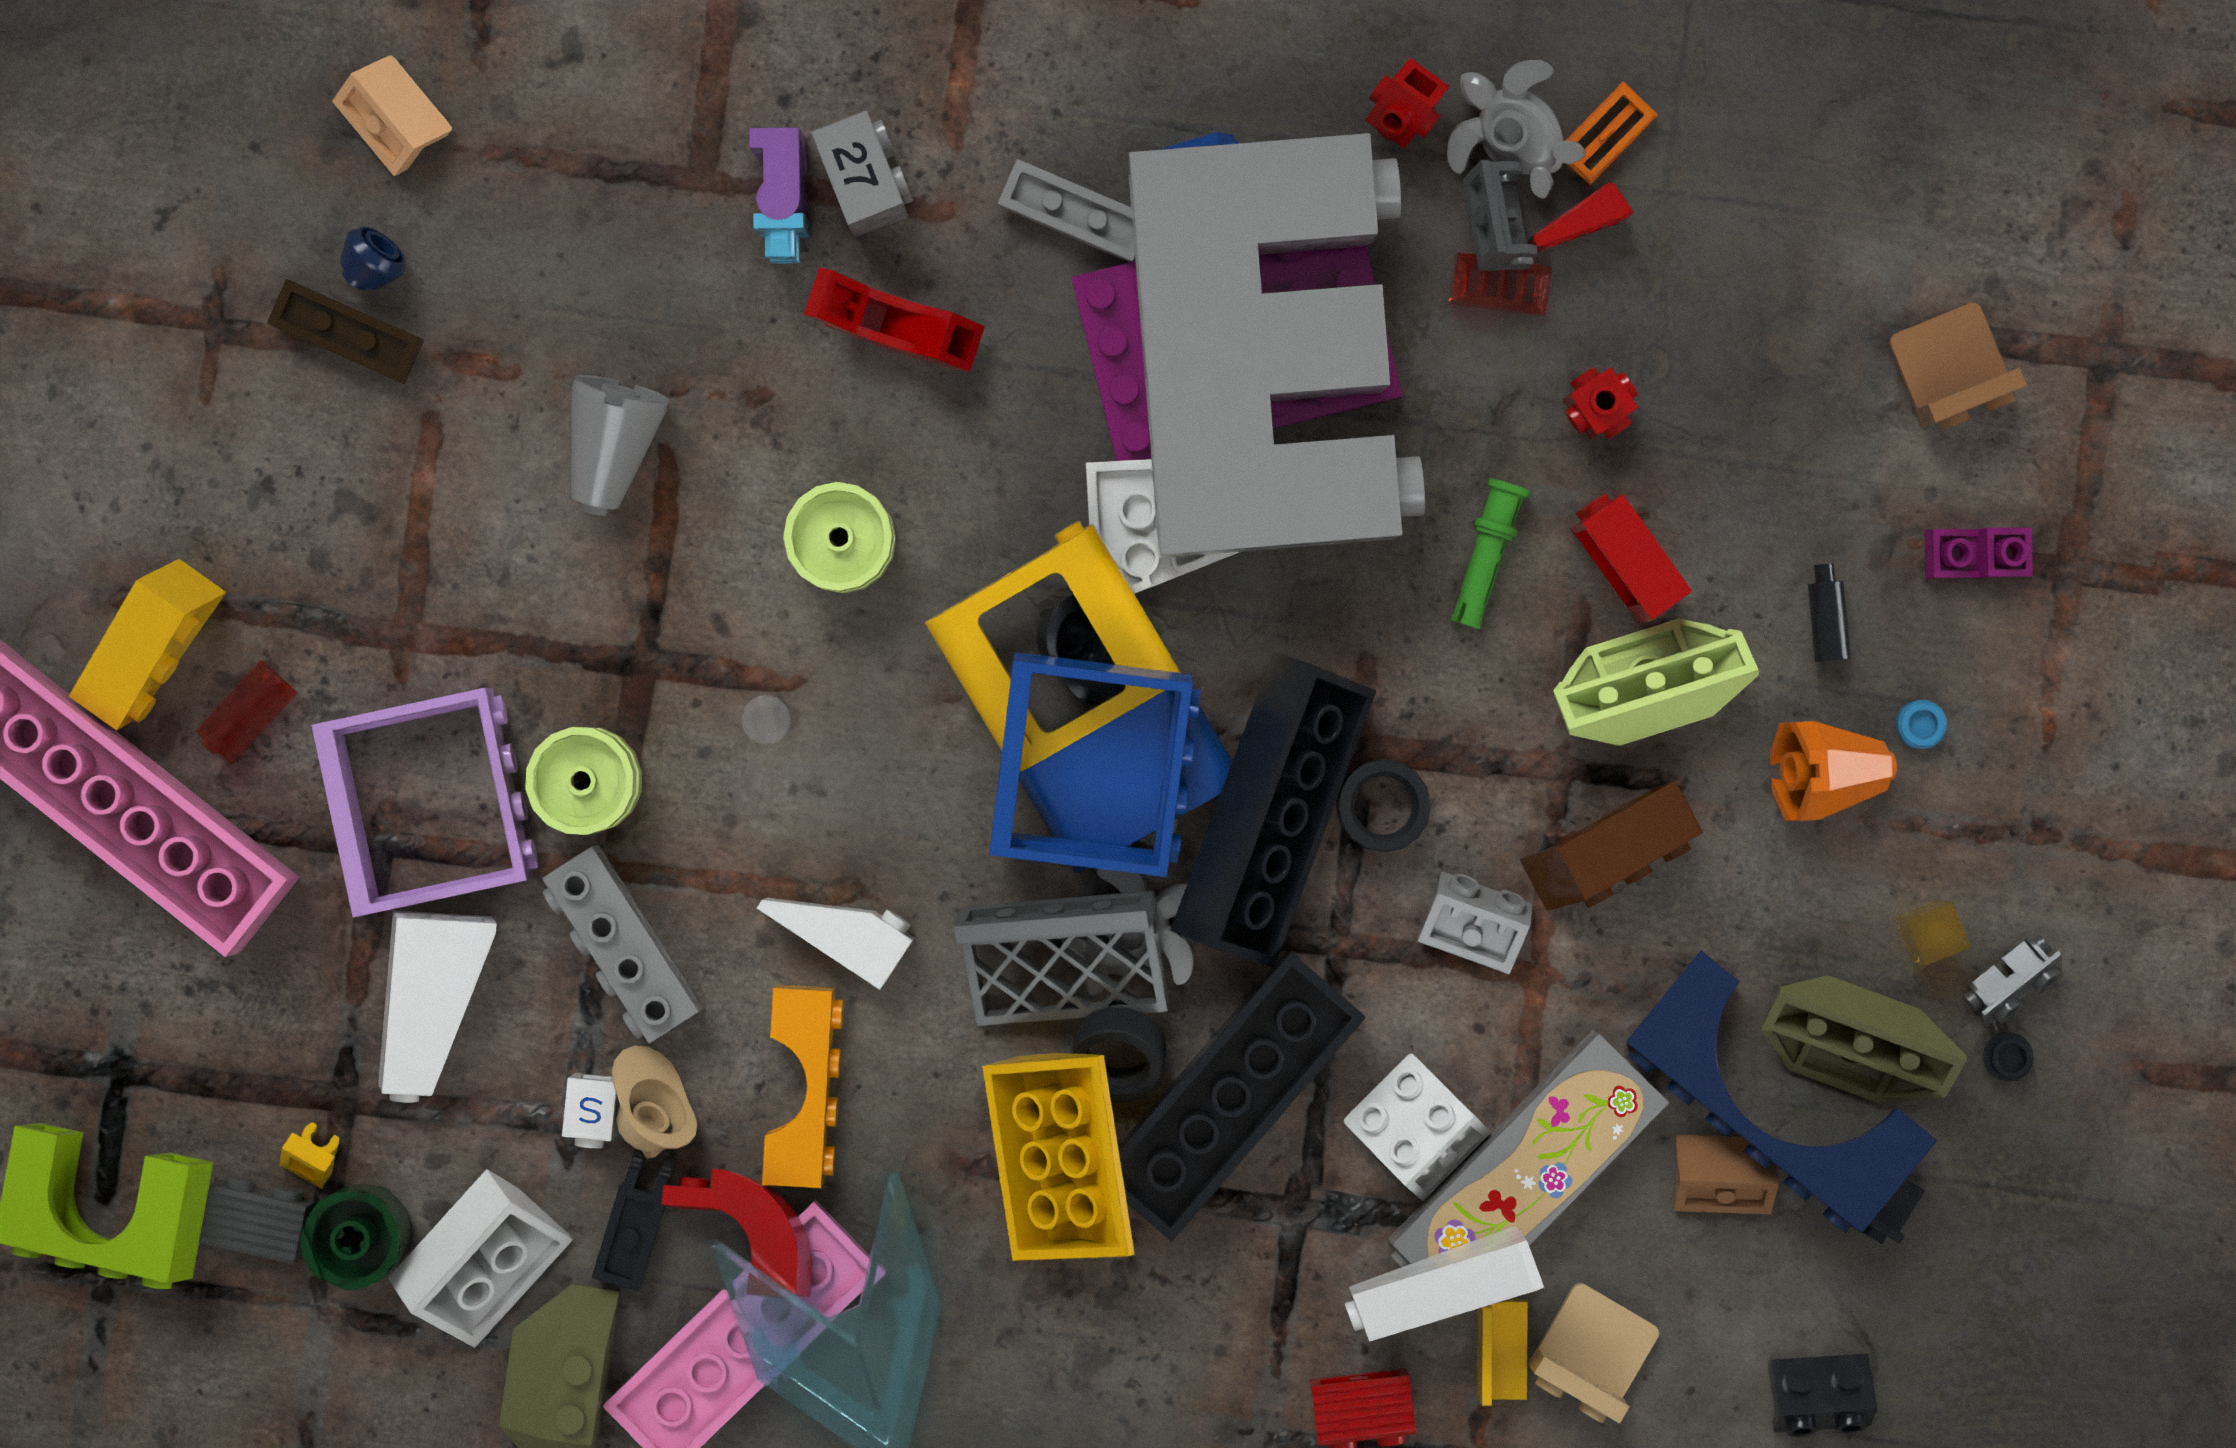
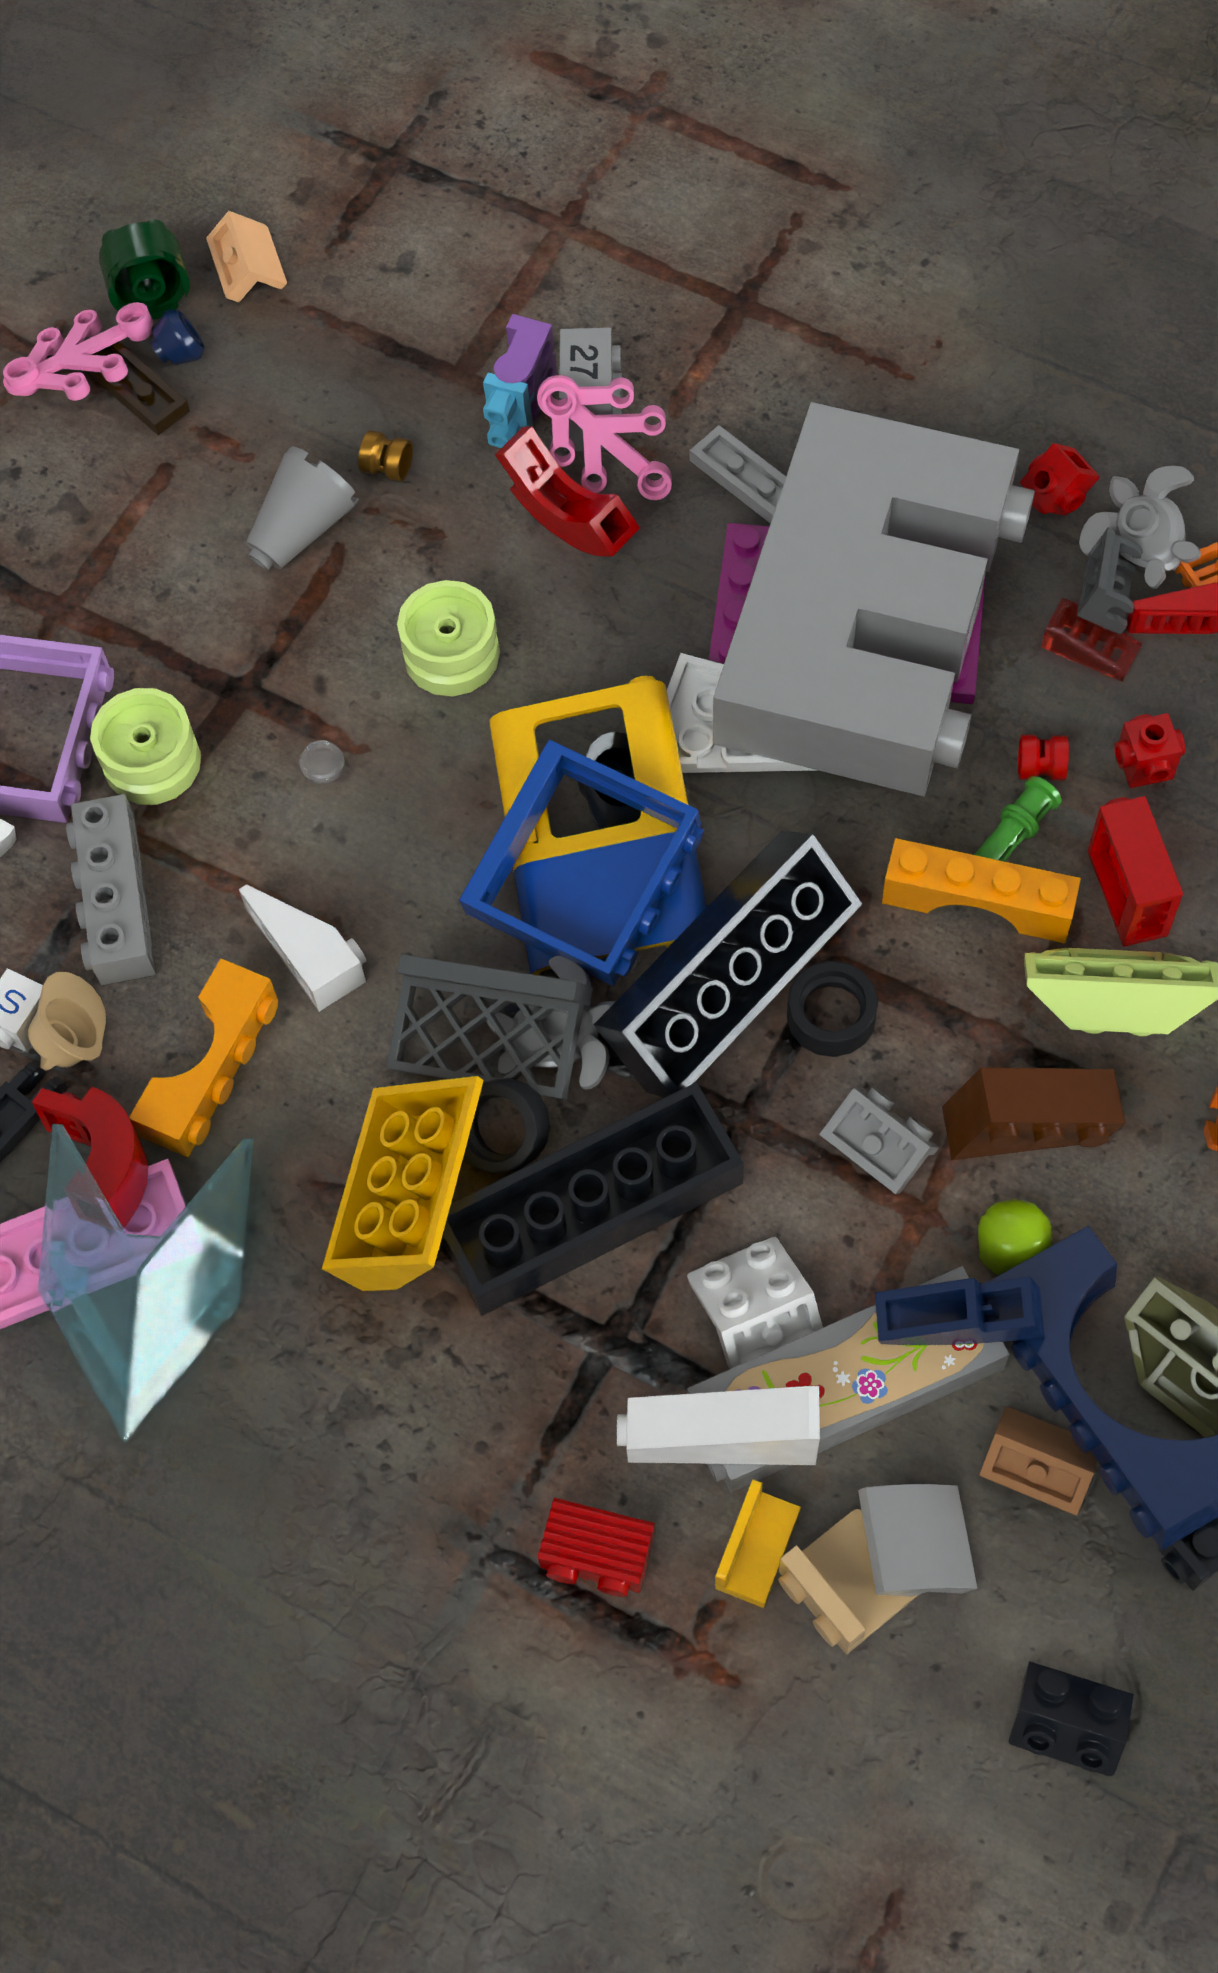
camera: 25 degrees right, 25 degrees down
none -> bright pink plant [3,302,153,401]
none -> dark green brick [99,219,190,320]
none -> pearl gold wheel [358,430,413,482]
none -> bright pink plant [537,375,672,500]
none -> light grey slope [858,1484,978,1597]
none -> dark blue slope [875,1276,1045,1345]
none -> light orange arch [882,838,1081,943]
none -> lime hair [977,1199,1053,1276]
none -> red wheel [1018,734,1069,781]

